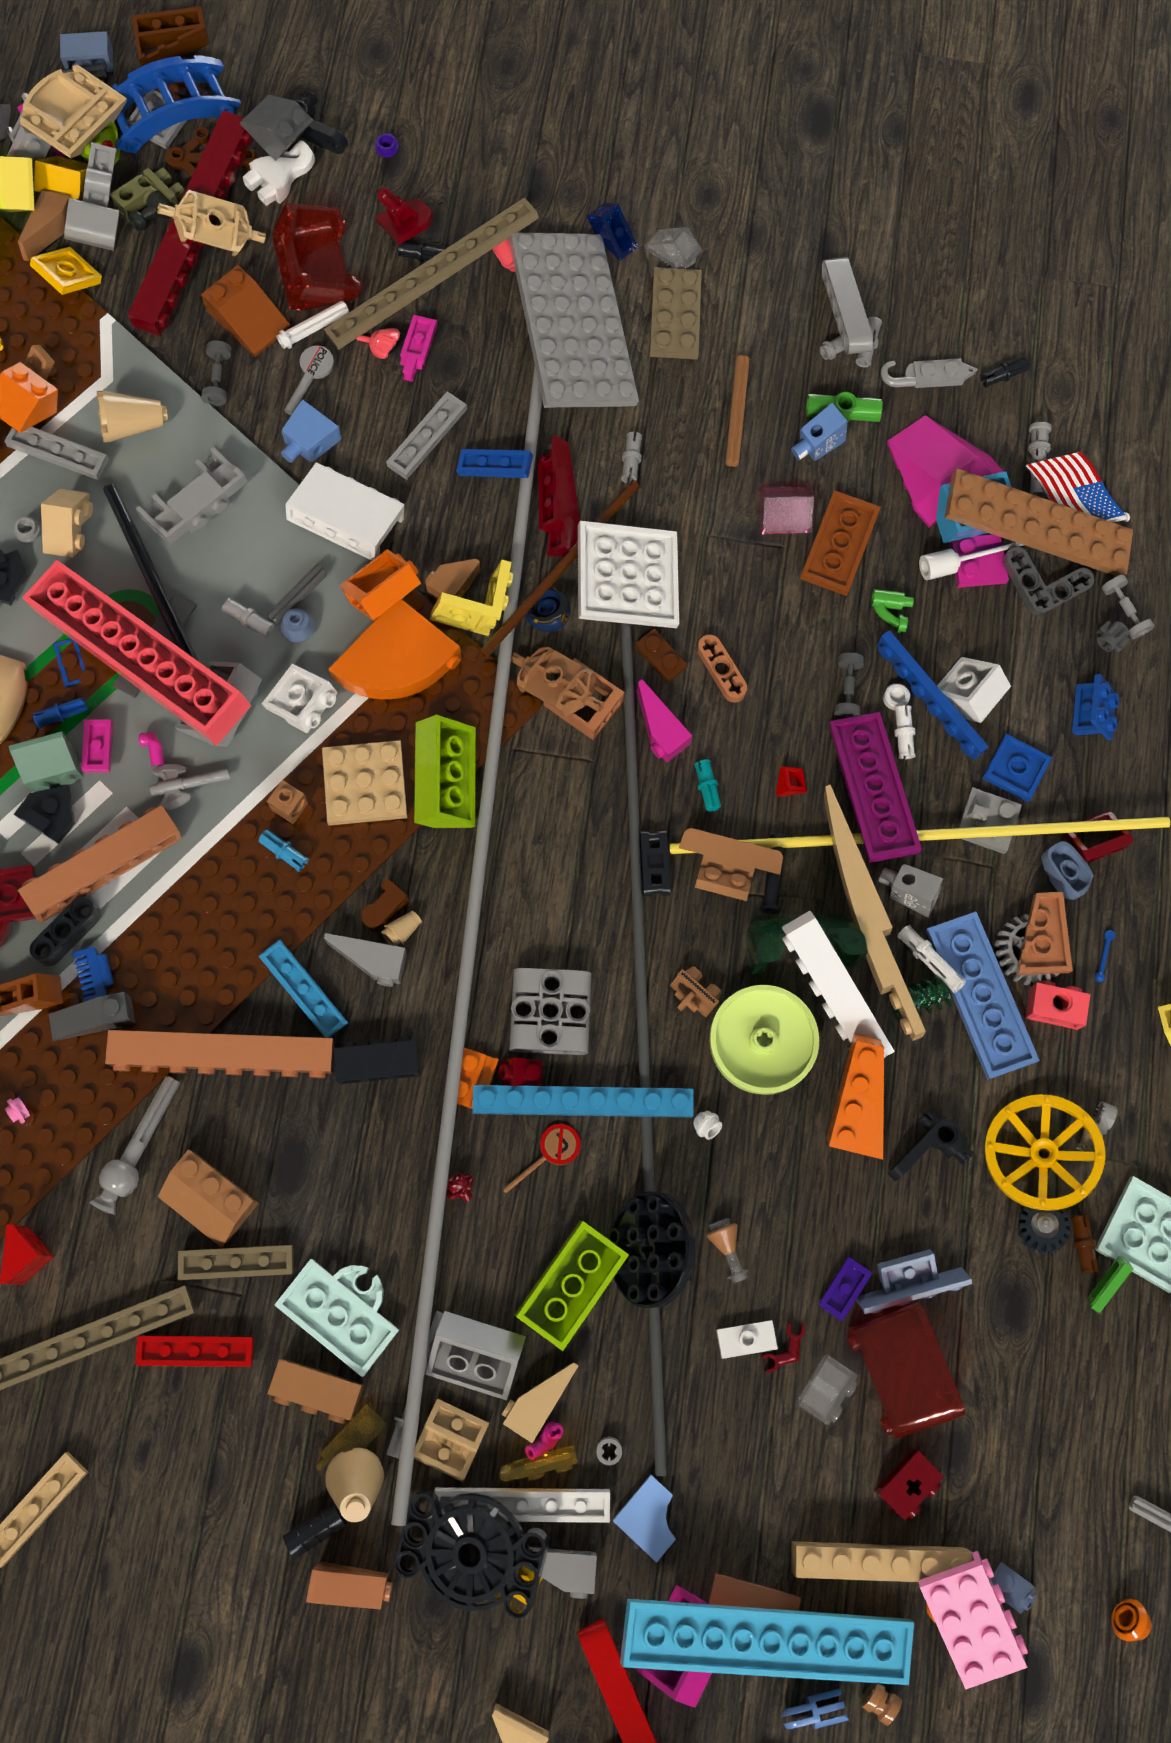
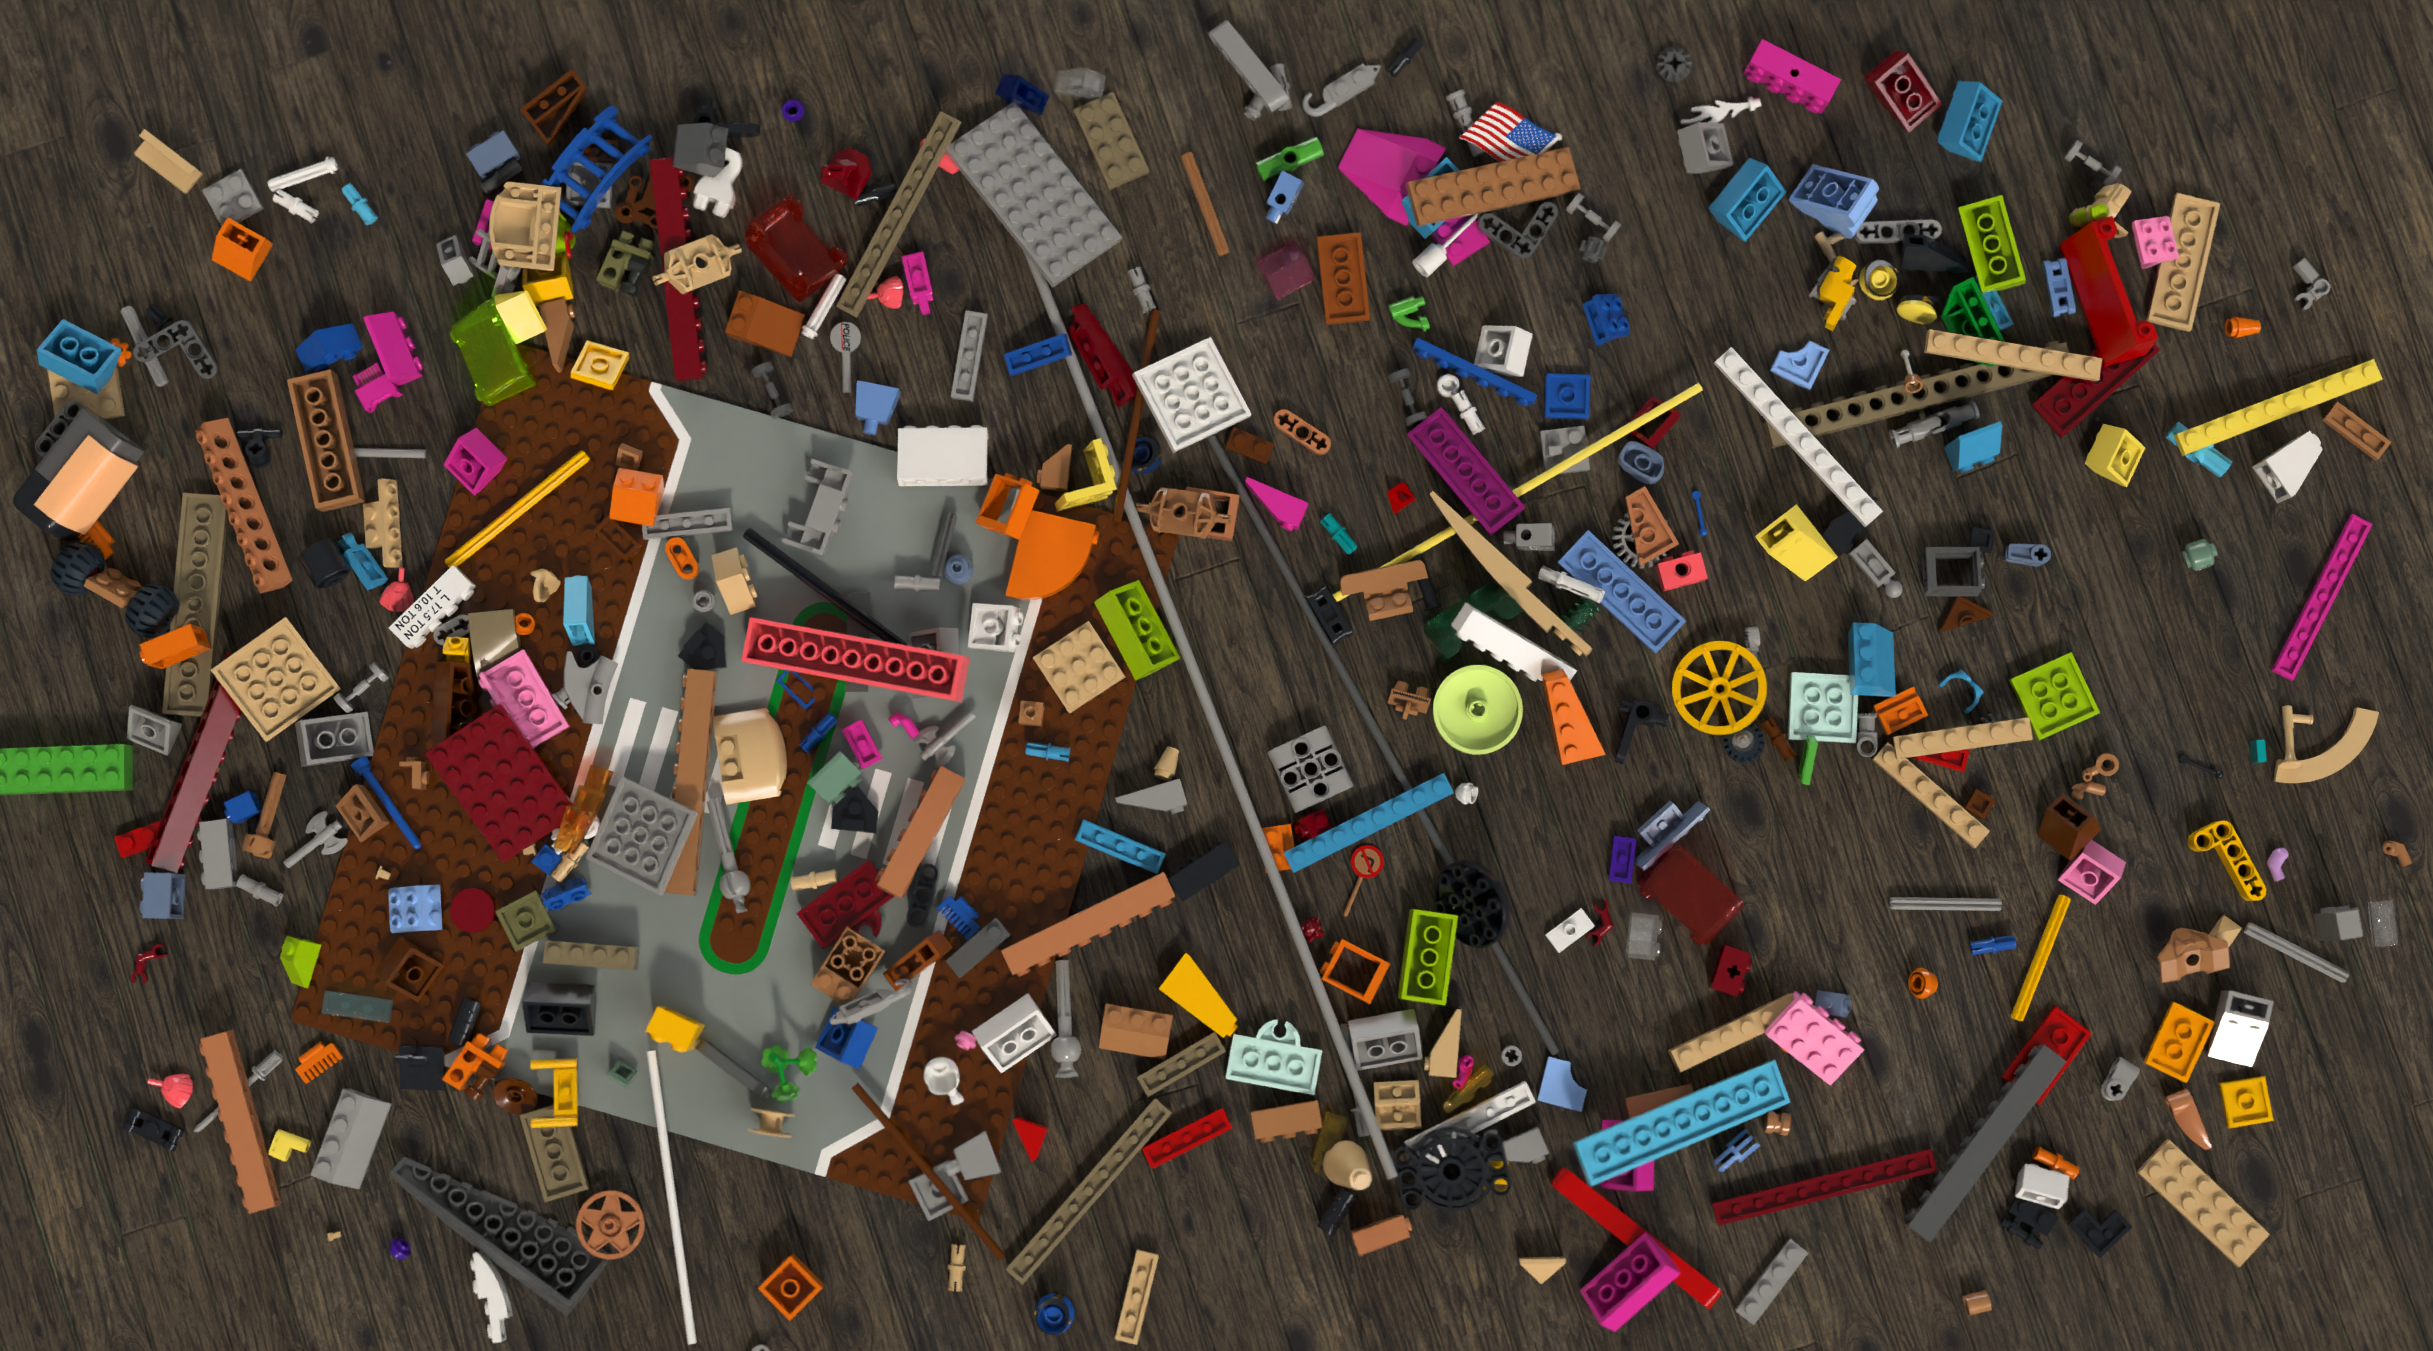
camera: 20 degrees left, 10 degrees up
light grey plate [64,142,119,251] -> none
tan cone [97,391,168,443] -> none
reddish brown leg [361,878,409,931] -> none
piece [706,1218,749,1284] -> none
none -> orange plate [665,537,699,580]
none -> white slope [972,993,1057,1073]
none -> yellow slope [1159,953,1238,1038]
none -> orange window [1320,939,1390,1004]

